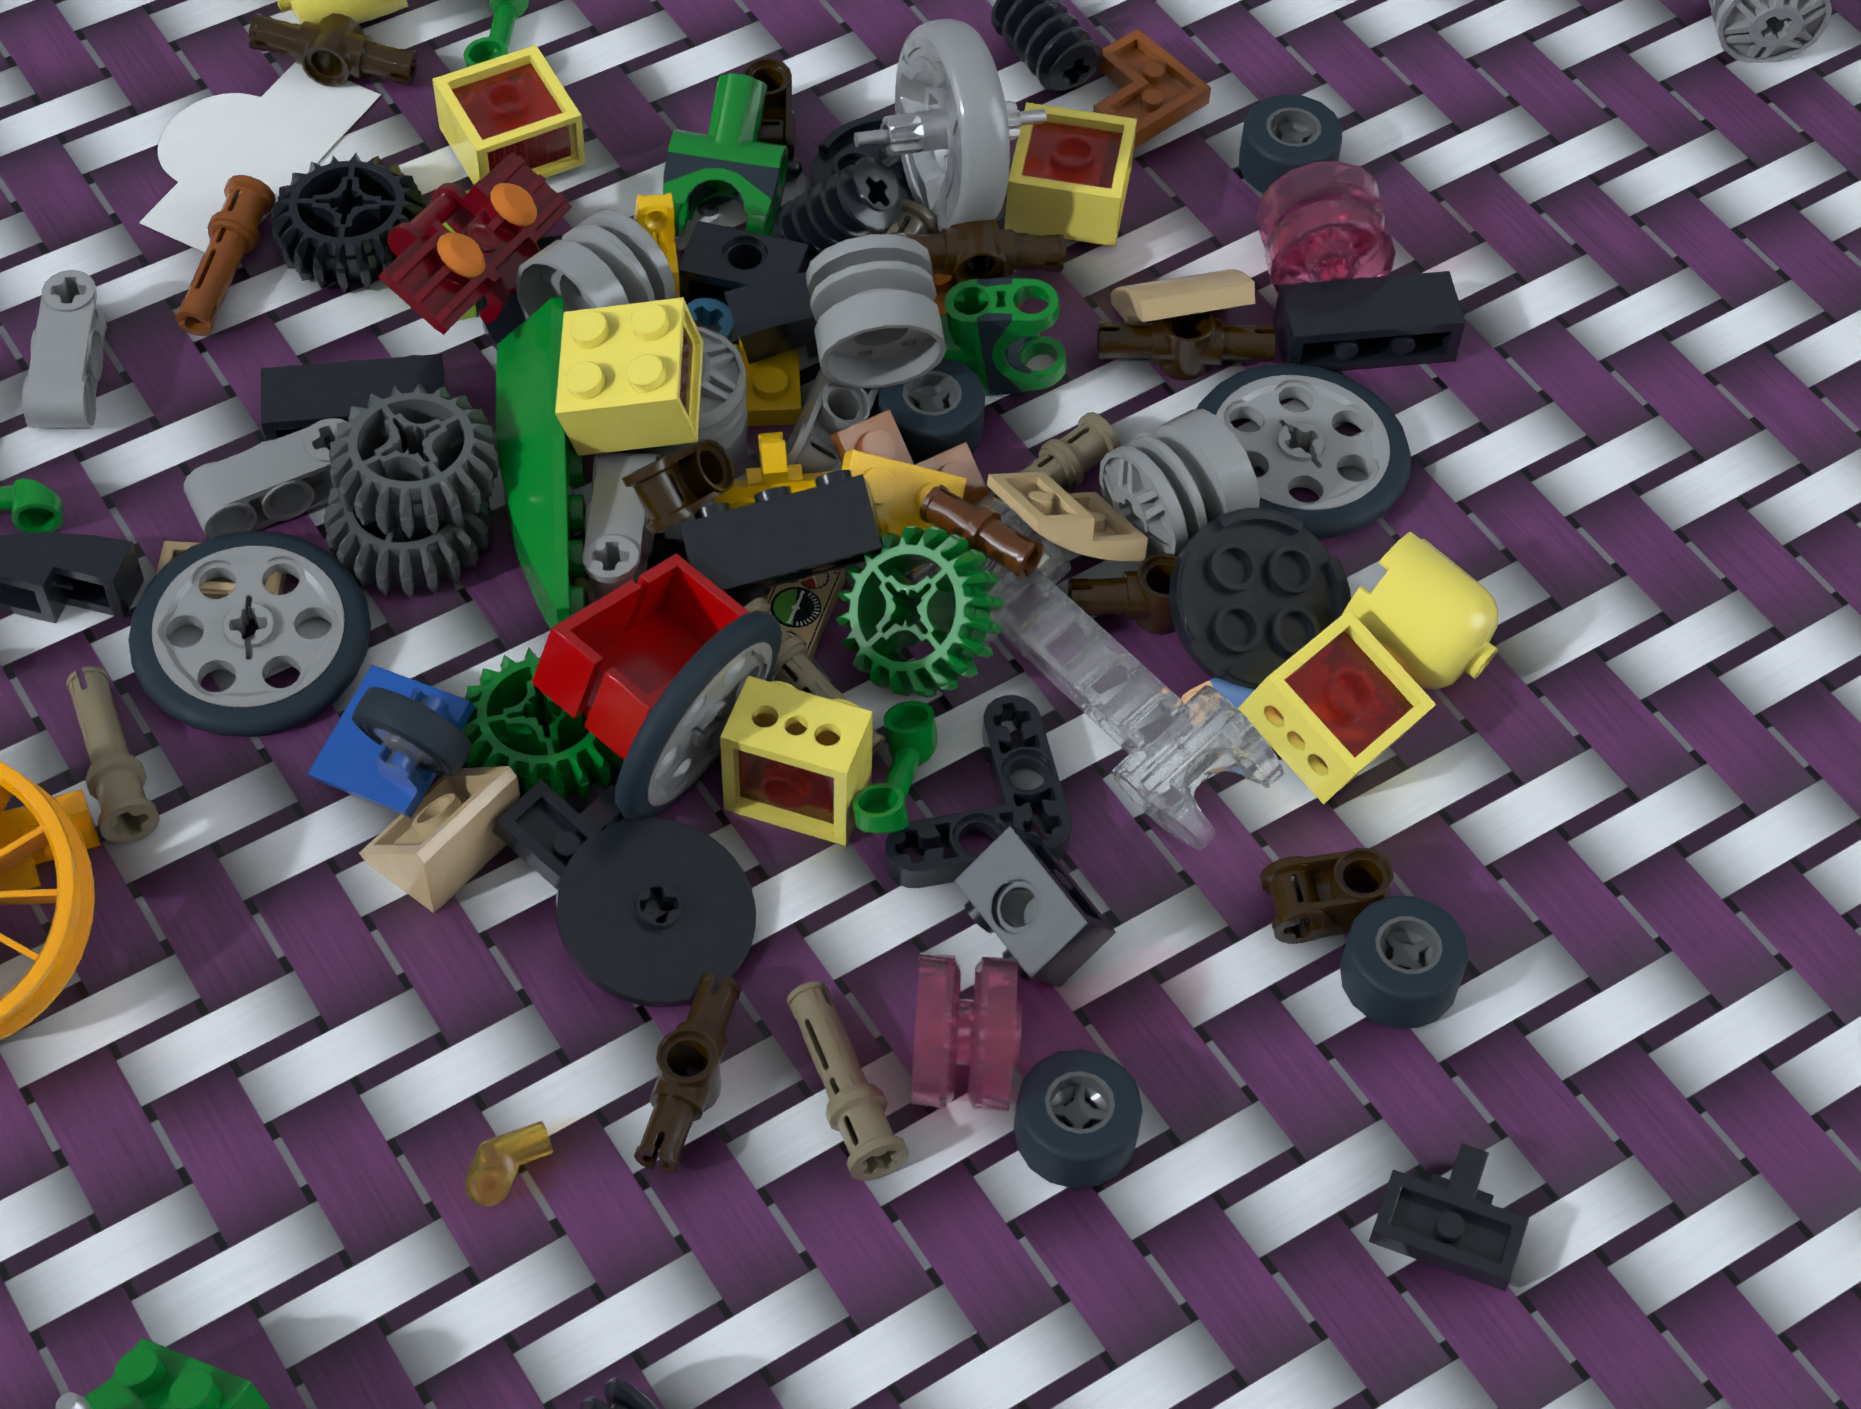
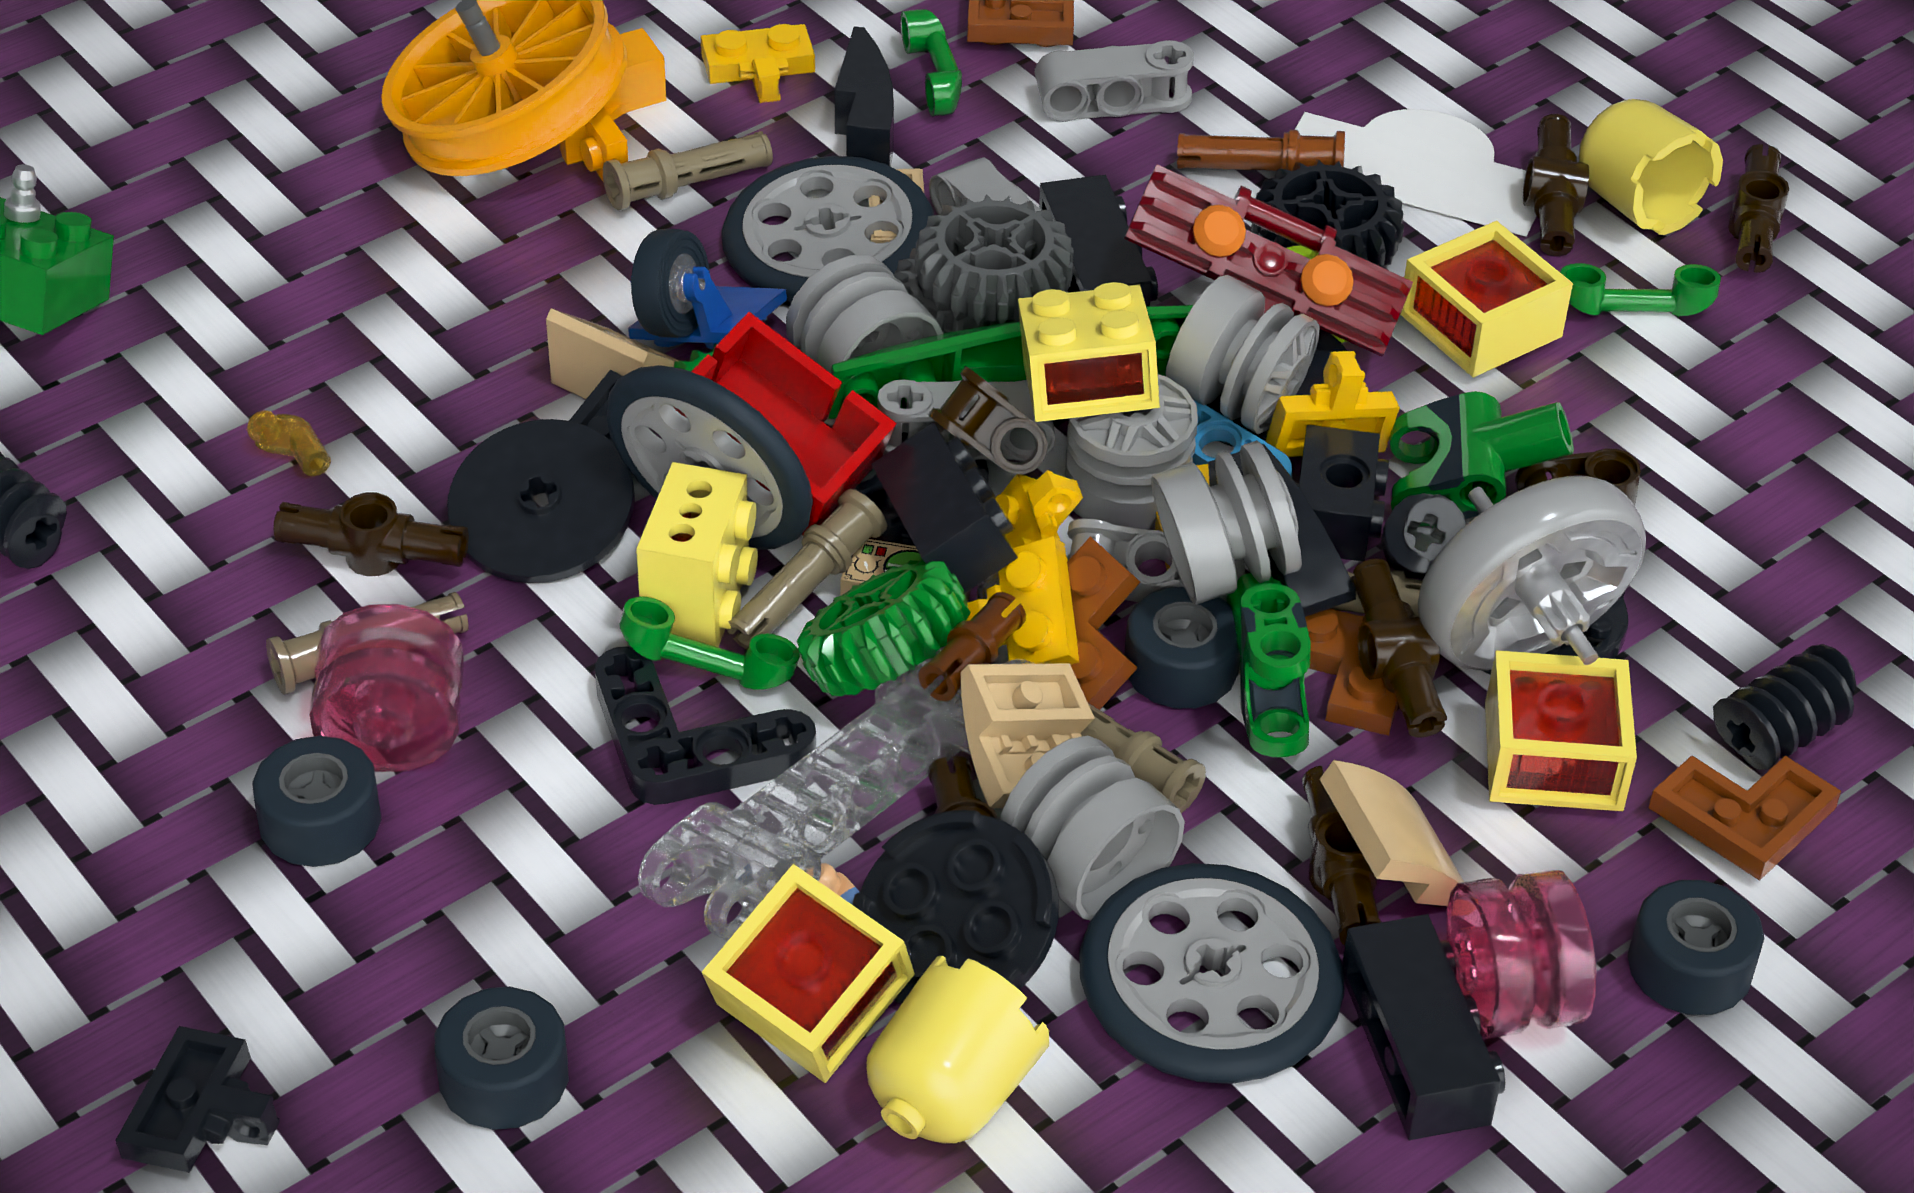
camera: 85 degrees right, 10 degrees down
brick [954,826,1116,987] -> none
dark brown piece [1259,848,1394,944] -> none
none -> light grey wheel [786,255,944,373]

